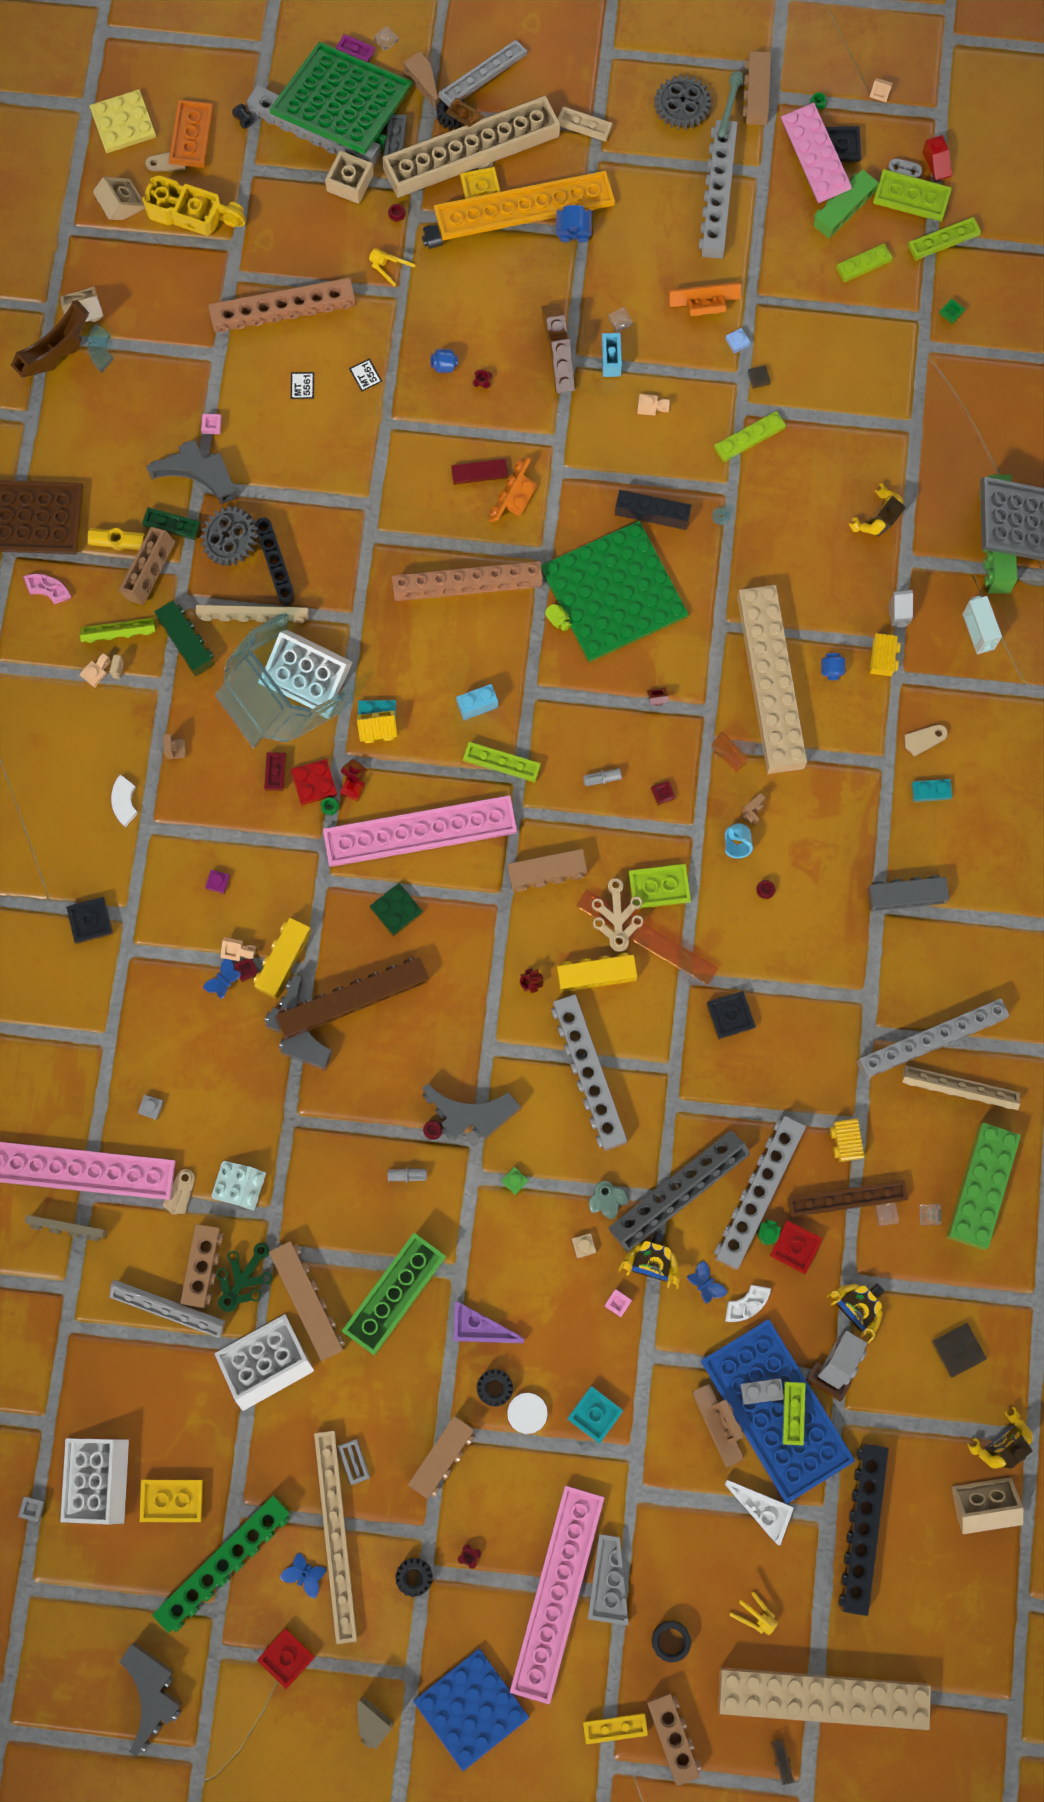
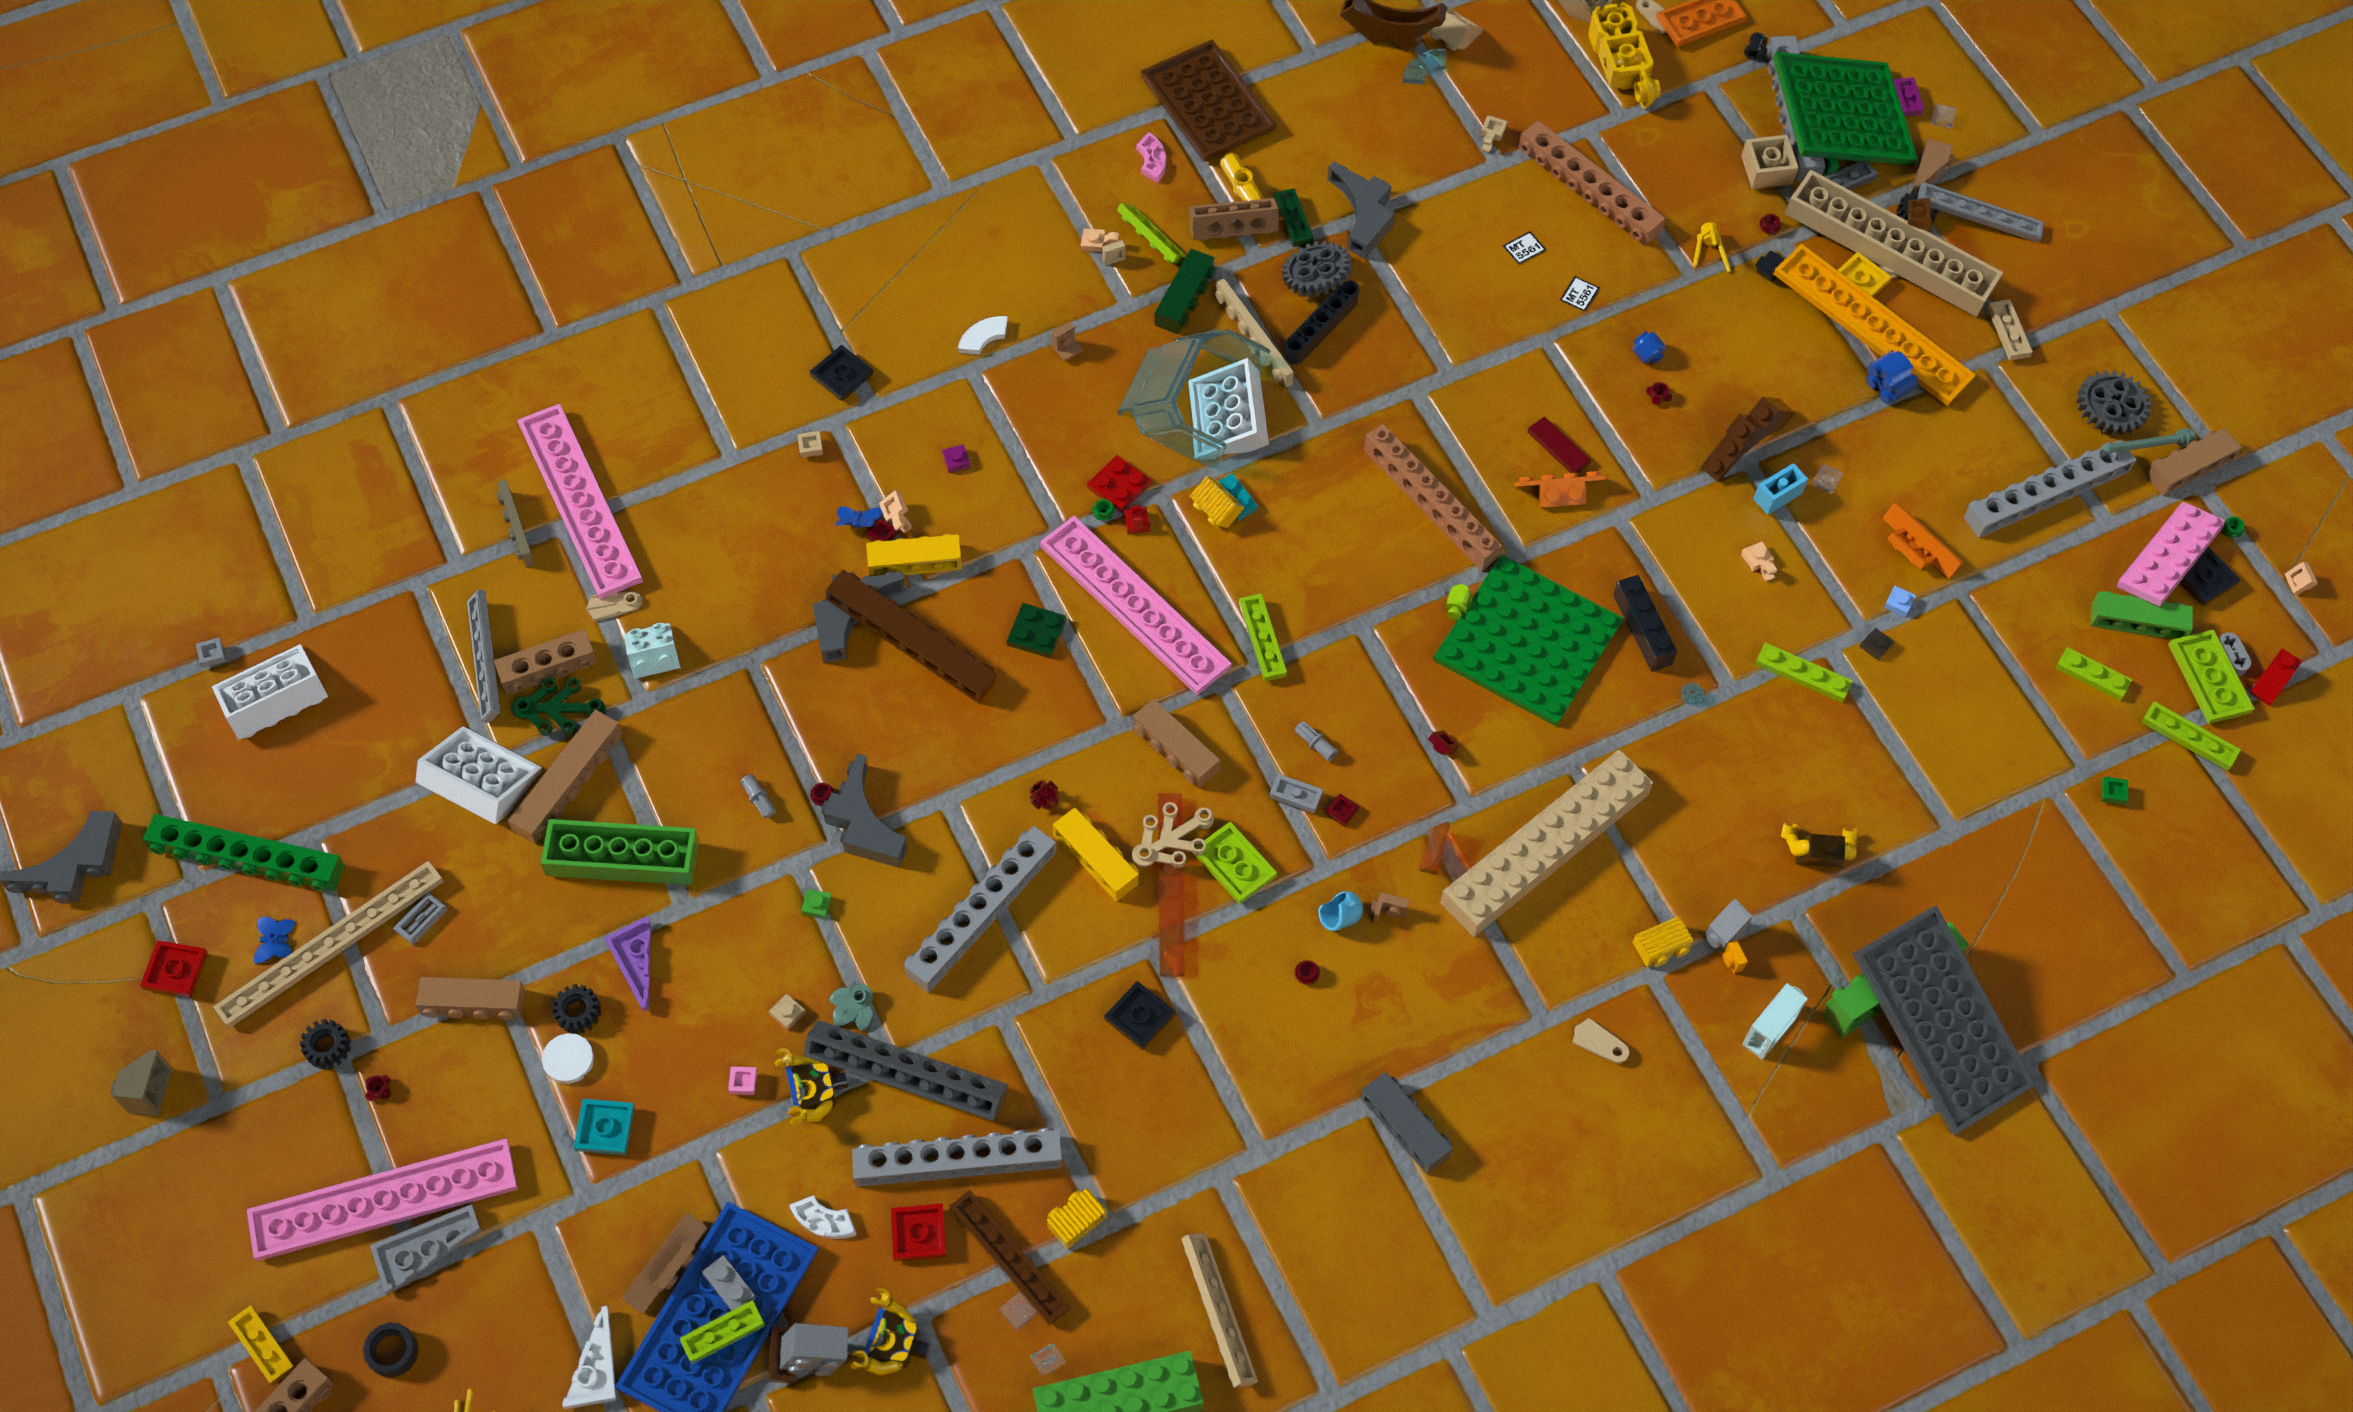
camera: 55 degrees right, 15 degrees down
light grey plate [138,1095,164,1120] -> none
yellow plate [139,1480,203,1522] -> none
bright pink plate [201,414,222,434] -> none
dark red plate [264,752,286,791] -> none
dark red plate [340,759,367,783] -> none
blue plate [413,1648,529,1771] -> none
medium azure brick [456,684,498,721] -> none
blue piece [687,1261,727,1303] -> none
green plate [757,1220,781,1246] -> none
blue head [821,653,846,680] -> none
light grey brick [856,999,1010,1080] -> none
teal plate [911,779,952,802] -> none
none -> tan plate [797,431,823,458]
none -> light grey plate [1269,774,1323,814]
none -> tan plate [1480,115,1508,153]
none -> light orange plate [1723,940,1748,974]

